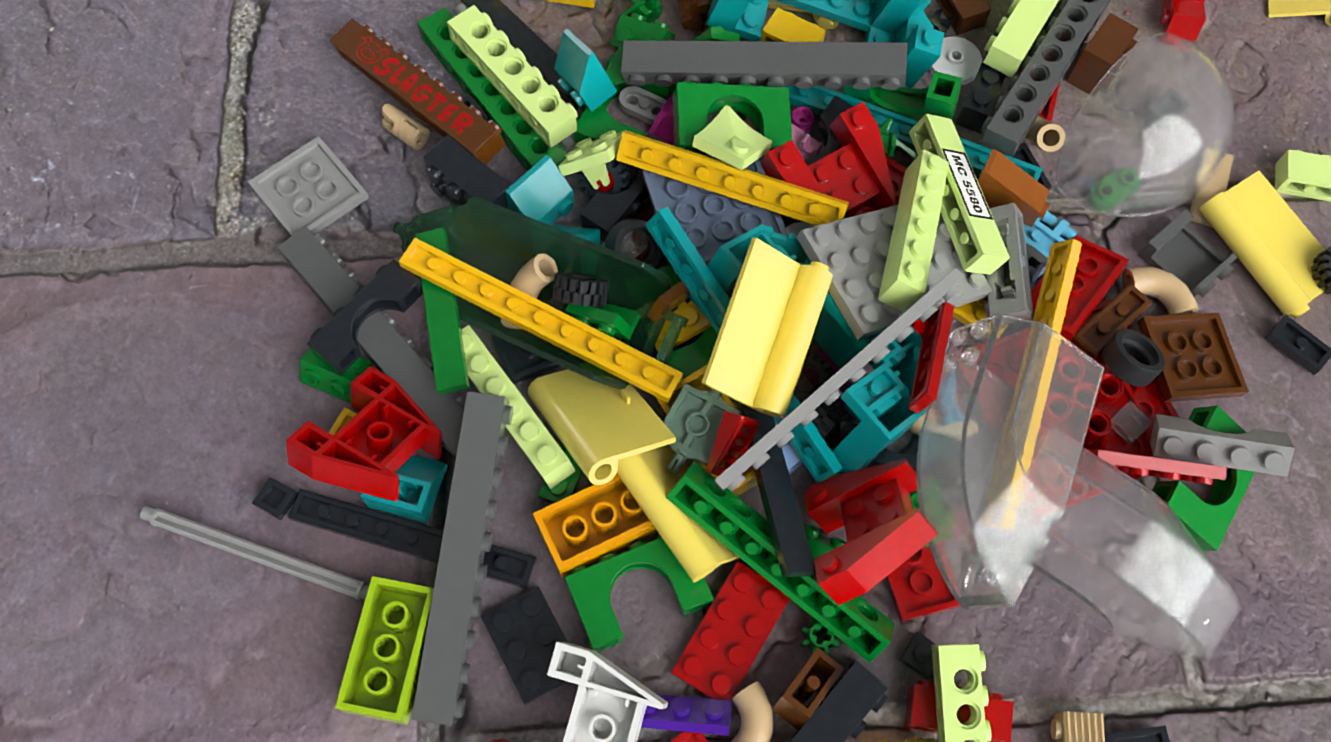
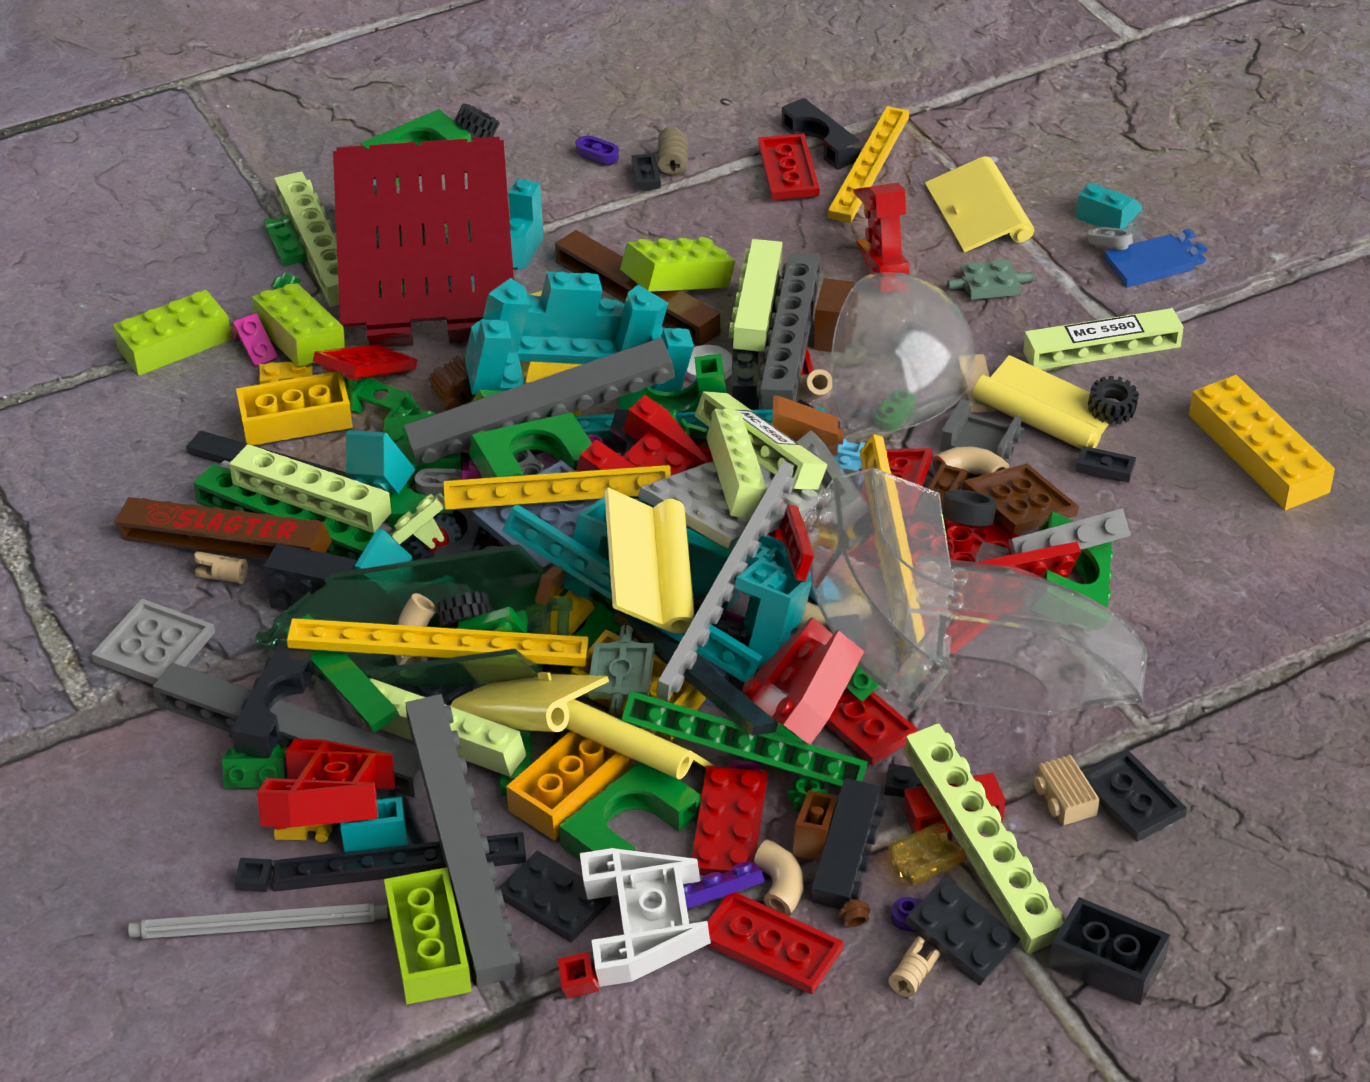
camera: 20 degrees left, 25 degrees down
yellowish green plate [692,105,772,170] -> none
red slope [706,411,760,476] -> none
none -> sand green plate [947,259,1033,300]

